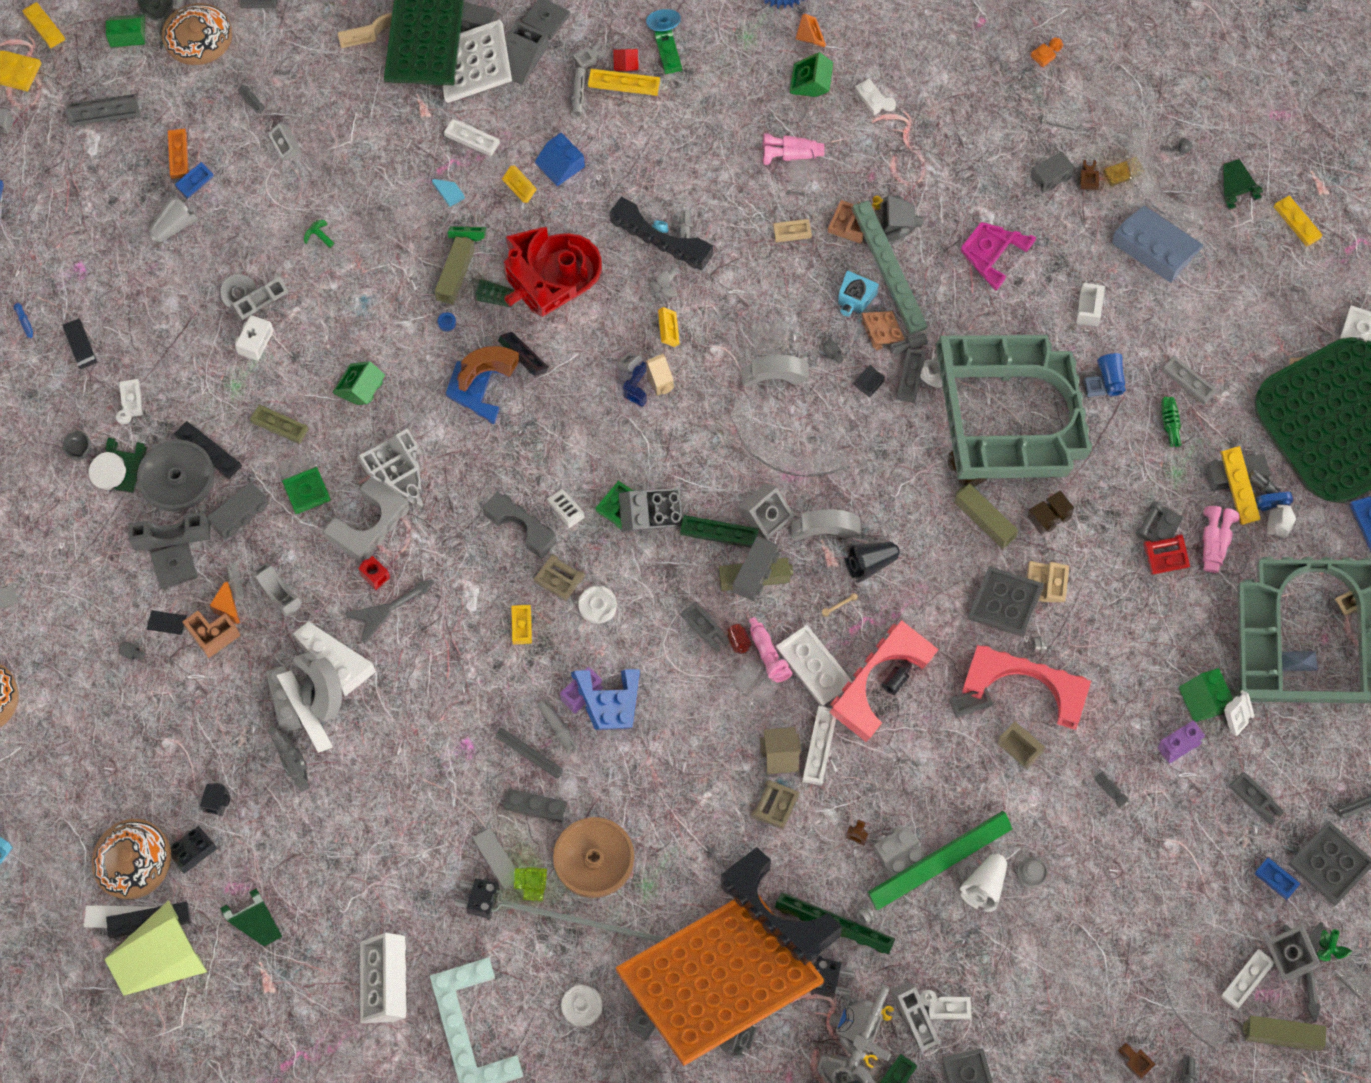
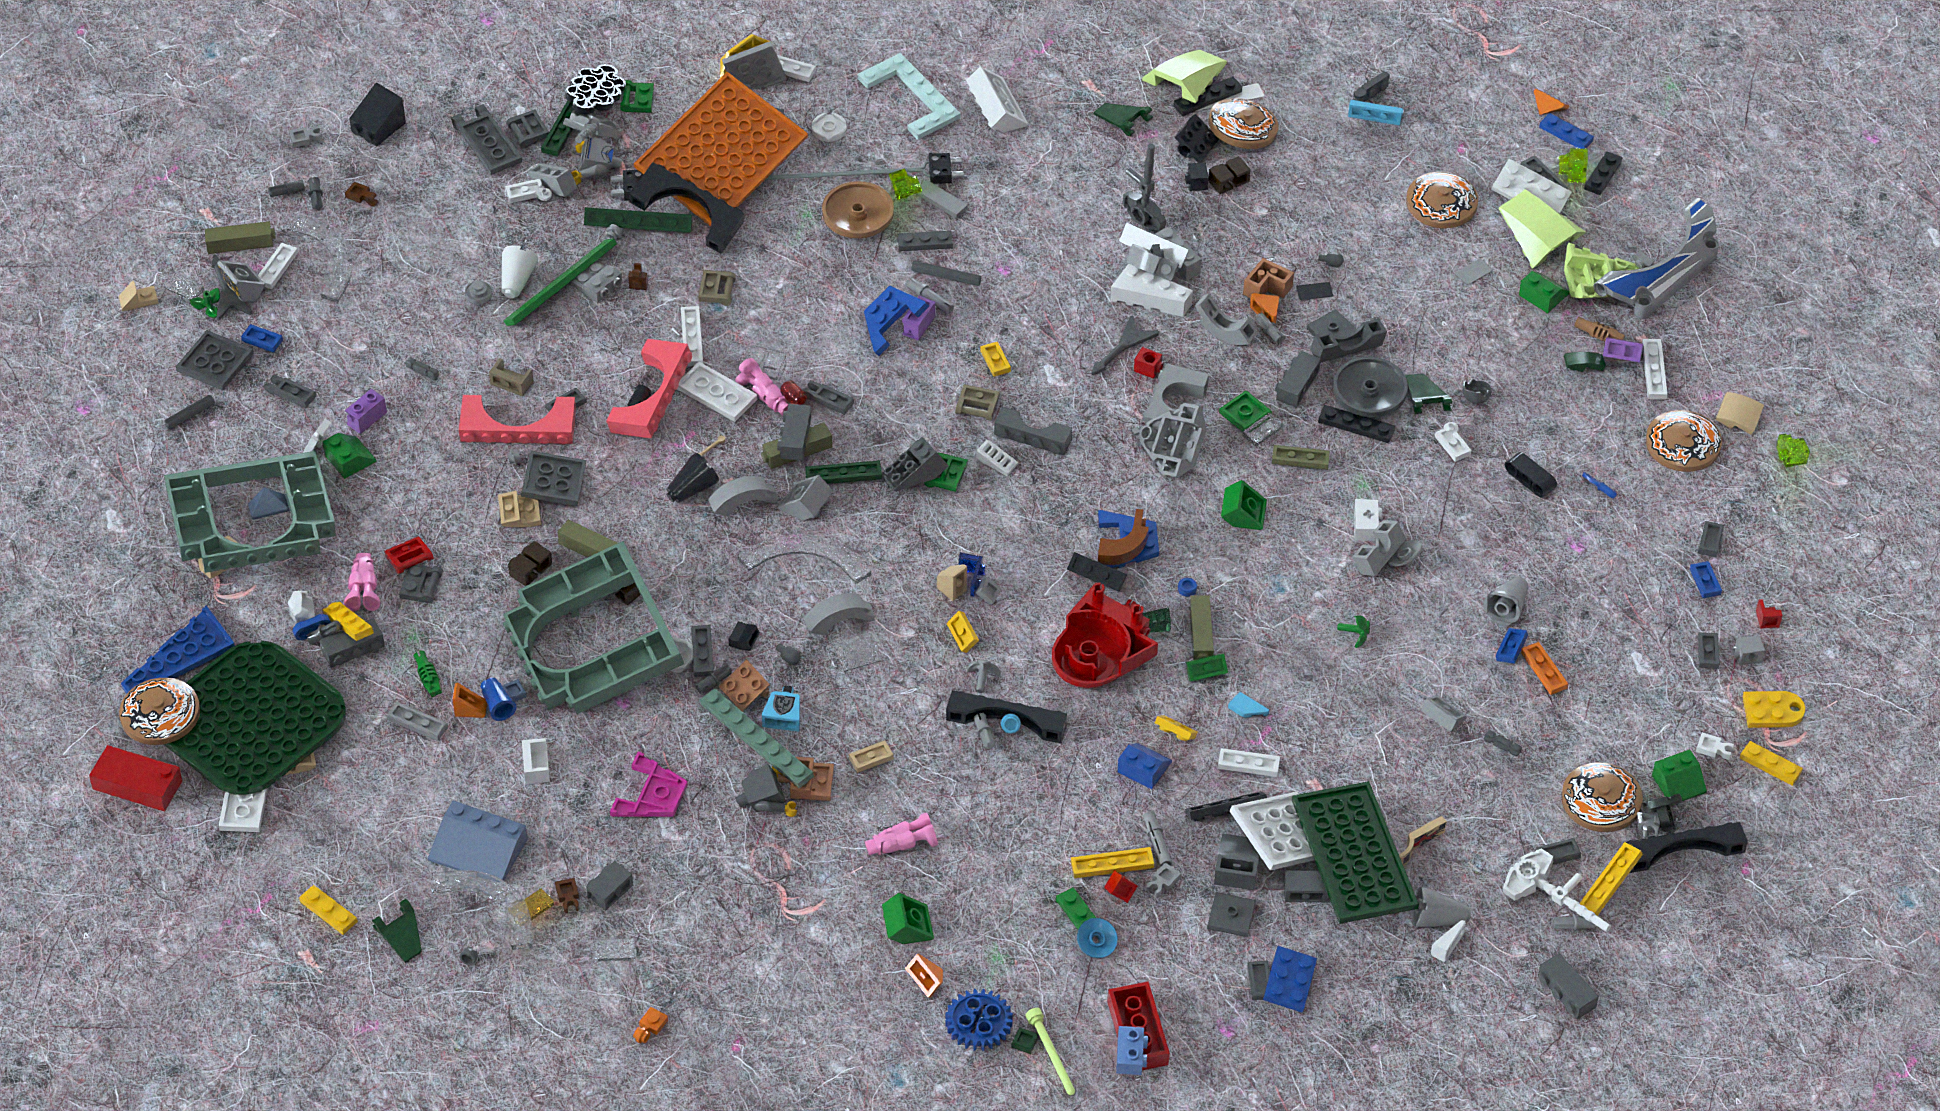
camera: 160 degrees right, 15 degrees down
dark grey fence [66,93,141,126] -> none
white tile [89,452,126,490] -> none
white tile [578,586,617,624] -> none
dark tan plate [759,727,801,775] -> none
white hinge [854,78,896,115] -> none
none -> orange slope [452,683,487,718]
none -> black plate [1185,791,1267,821]
none -> dark brown piece [1208,156,1251,194]
none -> white plate [1696,732,1734,760]
none -> dark grey plate [1697,632,1720,669]

